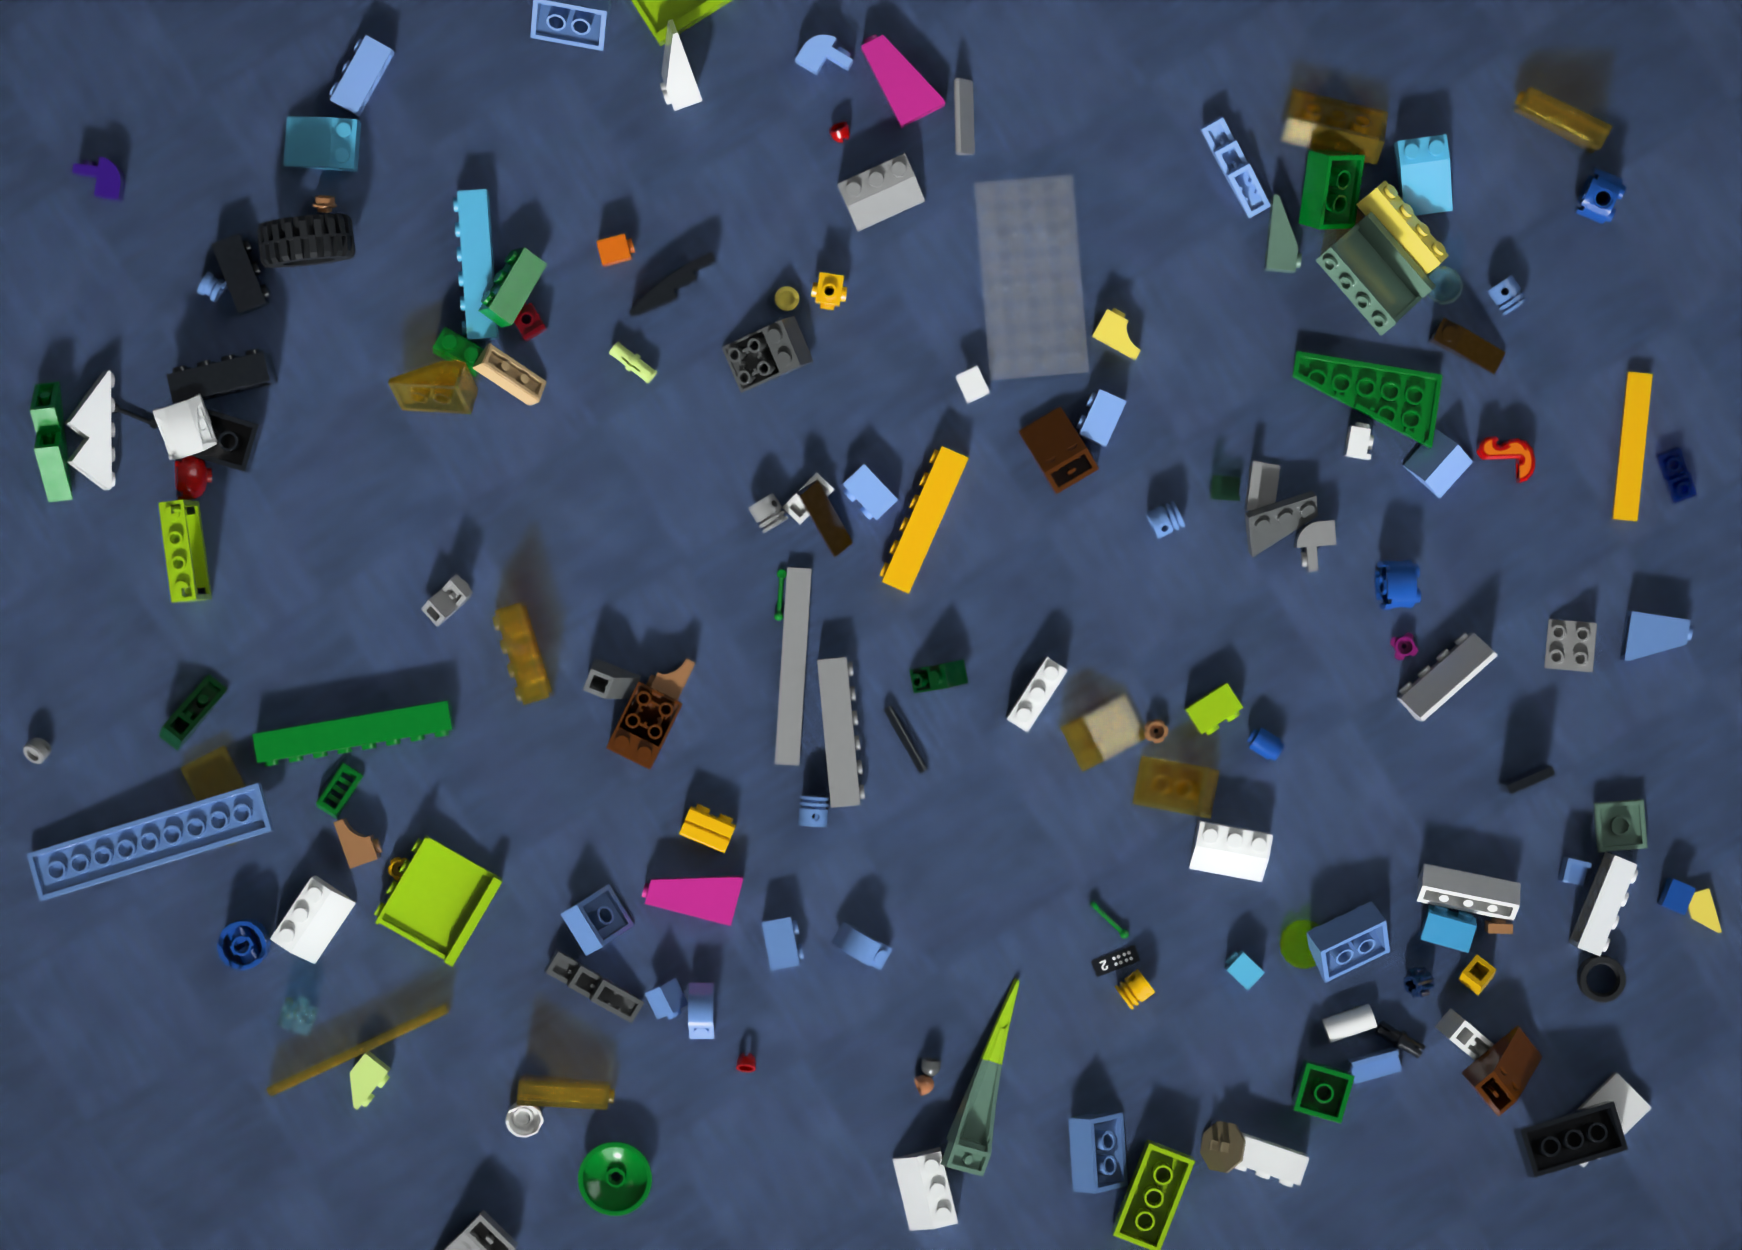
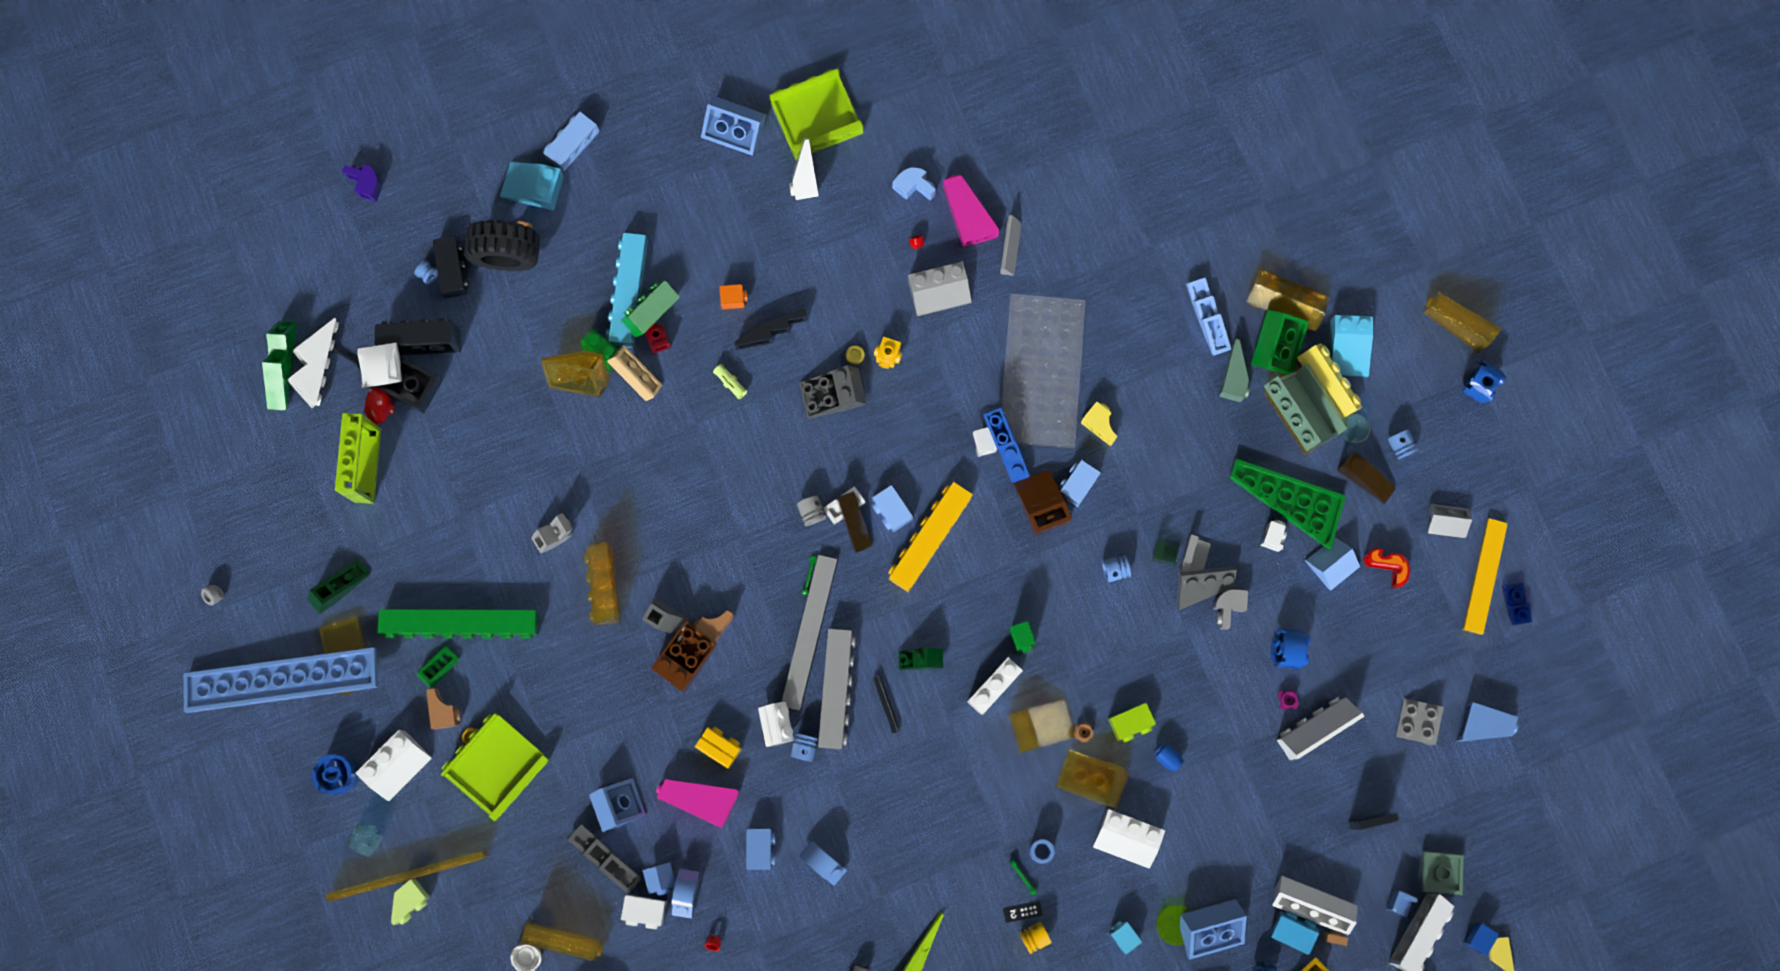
camera: 10 degrees right, 10 degrees down
none -> white brick [621,895,667,929]
none -> white brick [758,702,794,747]
none -> blue slope [983,407,1030,483]
none -> green brick [1010,622,1036,654]
none -> medium blue piece [1029,839,1054,864]
none -> panel [1427,504,1472,538]

